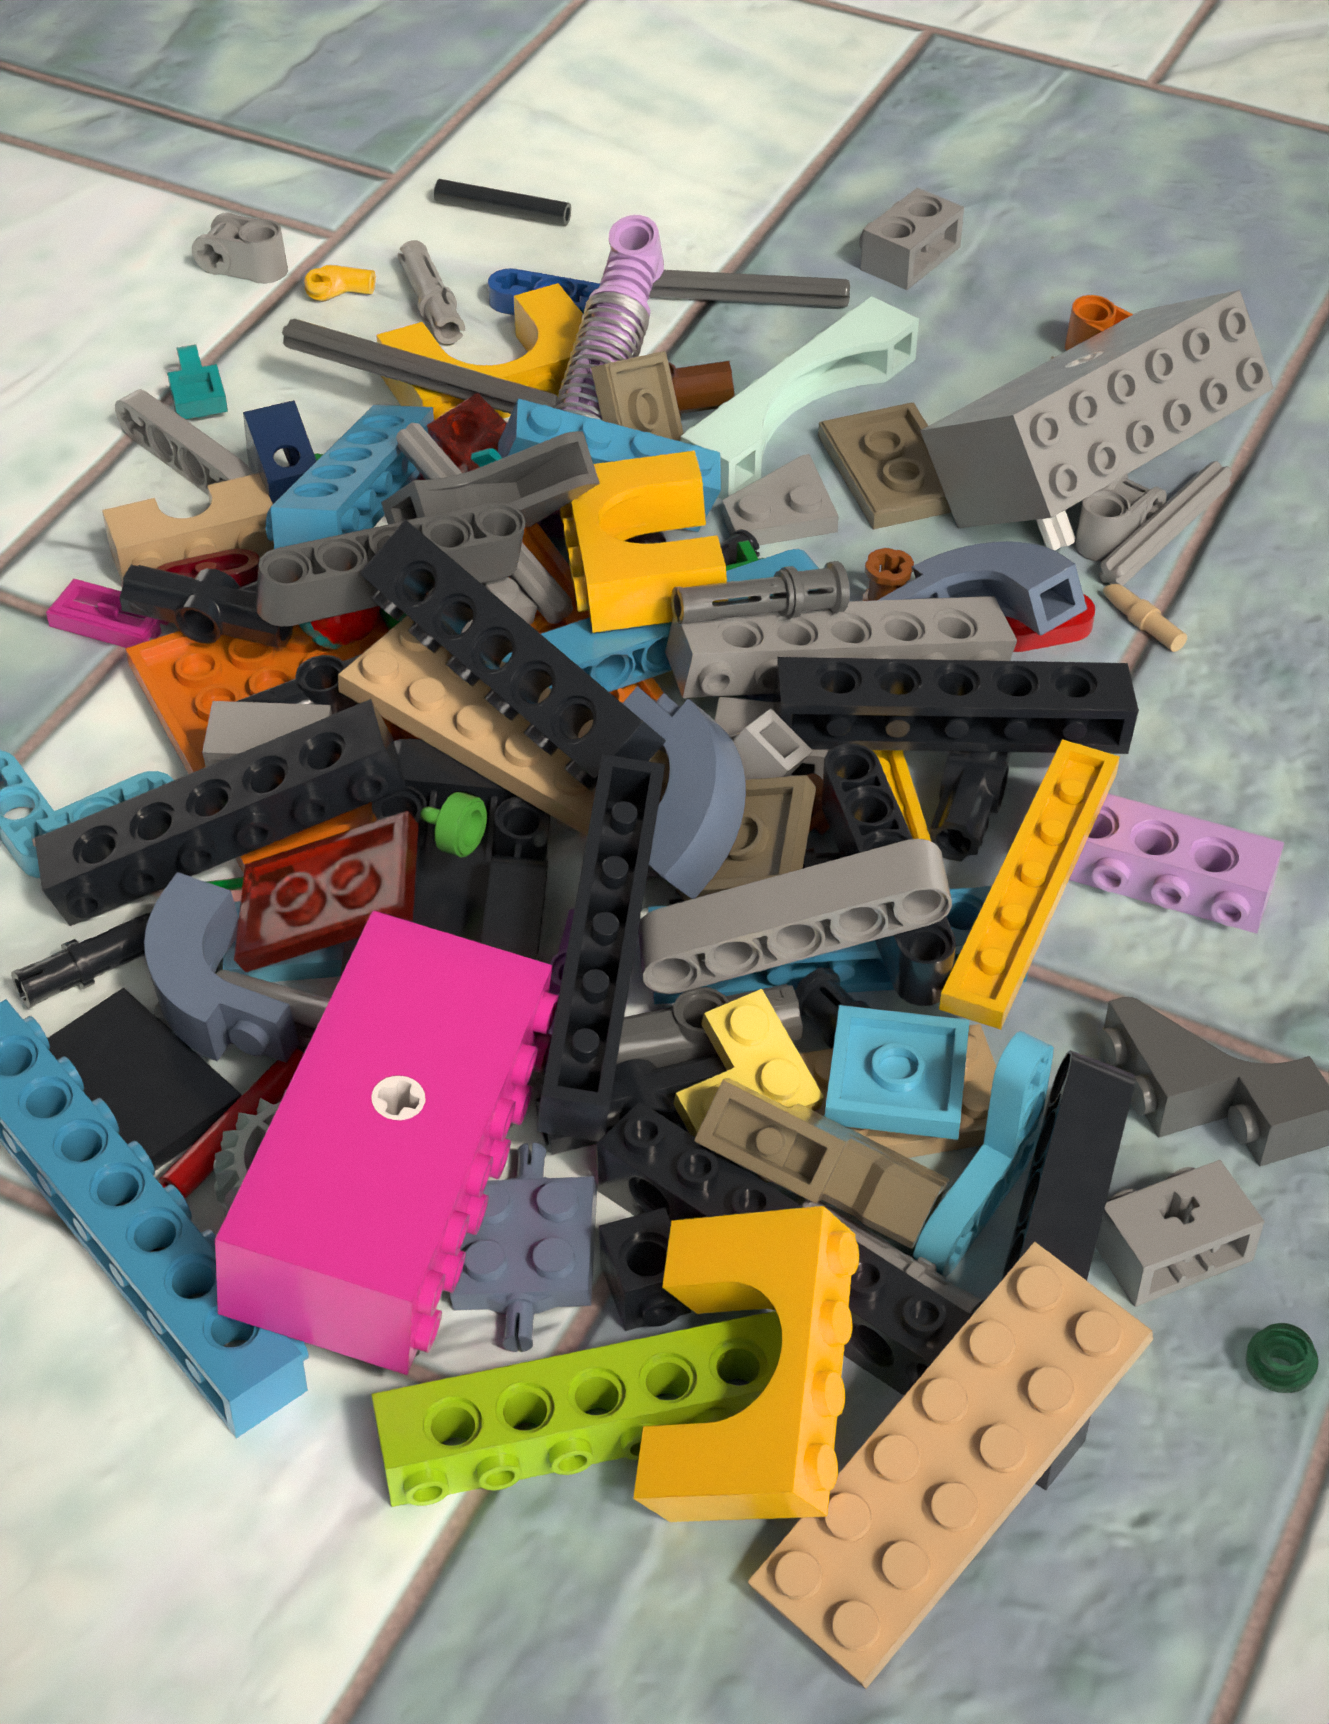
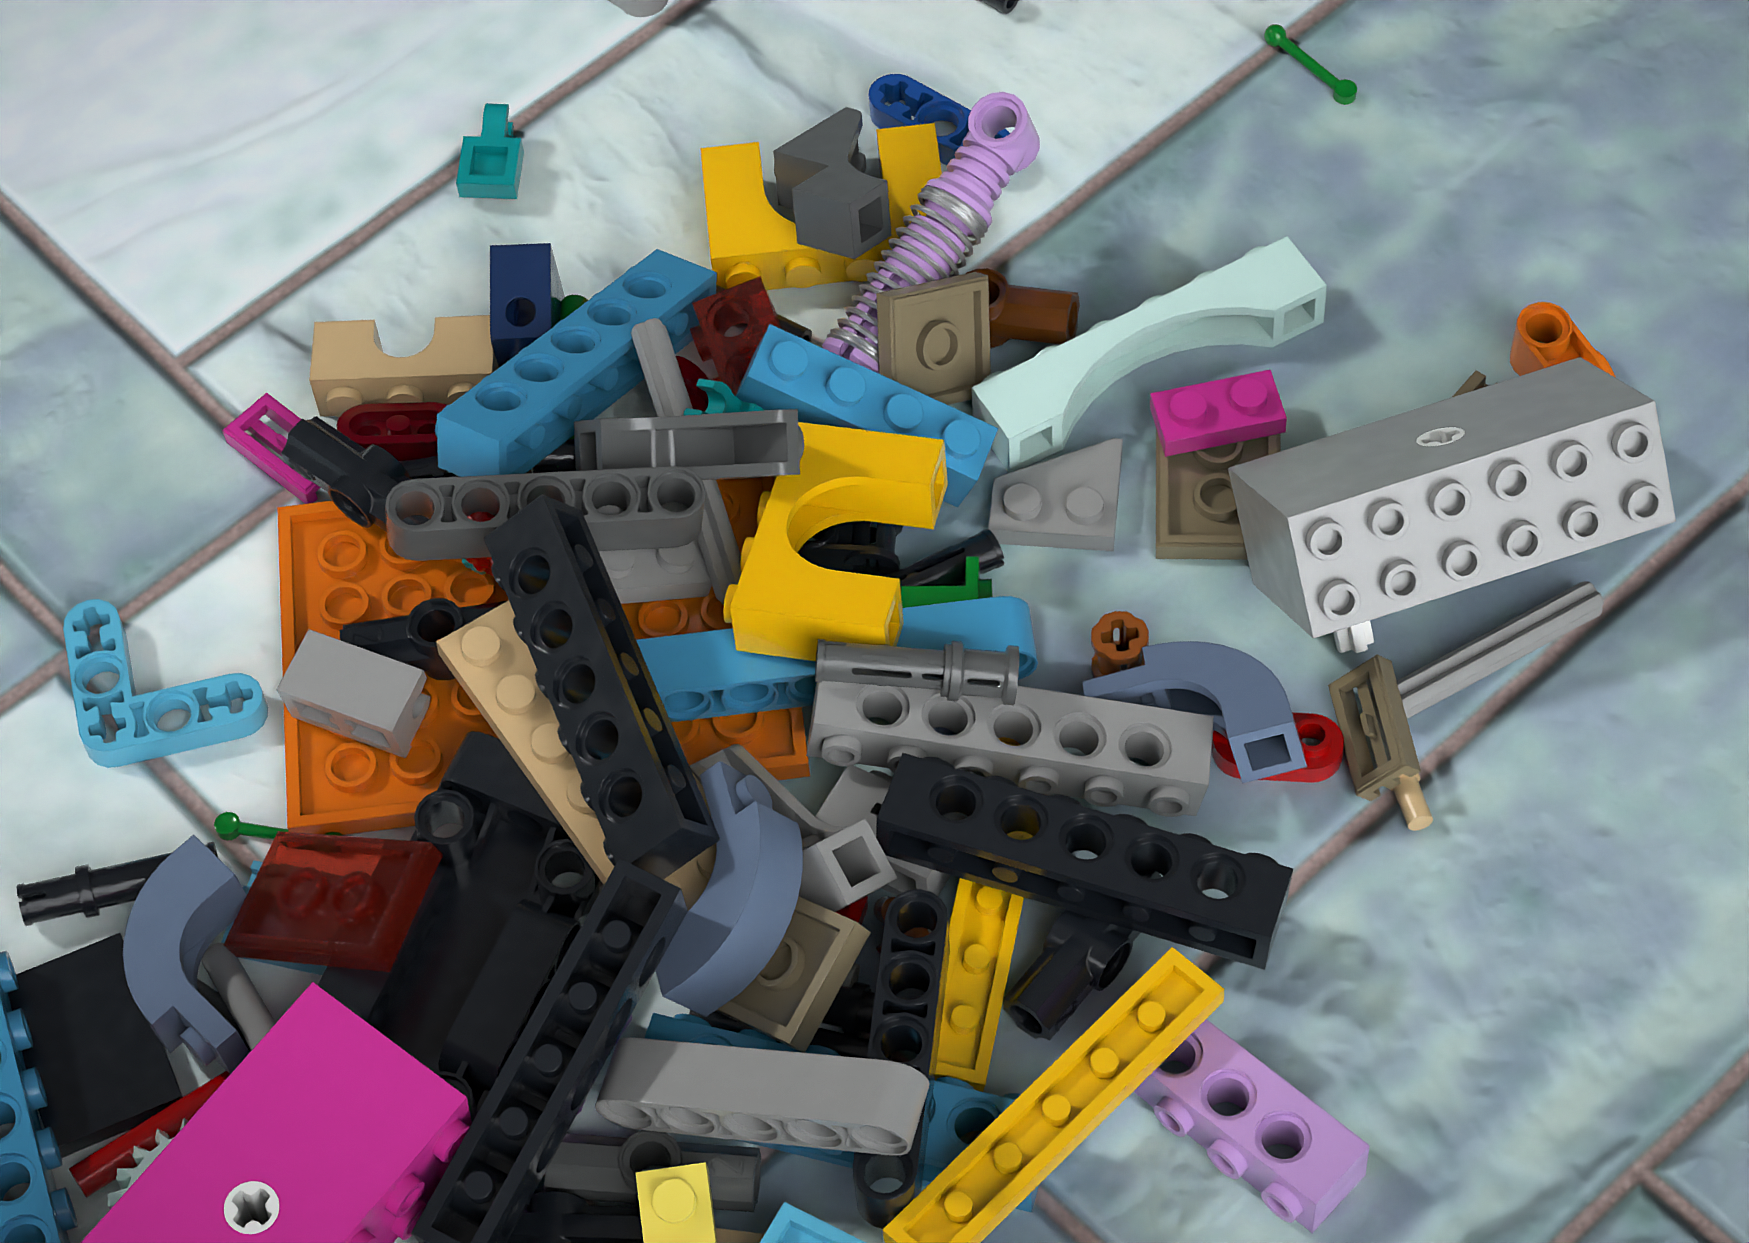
camera: 25 degrees right, 10 degrees up
black brick [35,699,407,926] -> none
light grey beam [115,389,253,495] -> none
dark grey axle [282,319,558,414] -> none
yellow arm [304,265,376,301] -> none
light grey pin [398,240,465,344] -> none
bright green tile [420,792,487,857] -> none
dark grey axle [649,270,850,308] -> none
black bush [795,967,872,1049] -> none
light grey brick [859,188,964,290] -> none
light grey piece [1075,474,1167,561] -> none
none -> dark grey arch [773,107,891,259]
none -> dark pink plate [1150,369,1287,457]
none -> green hinge [1264,24,1357,105]
none -> dark tan tile [1328,655,1421,801]

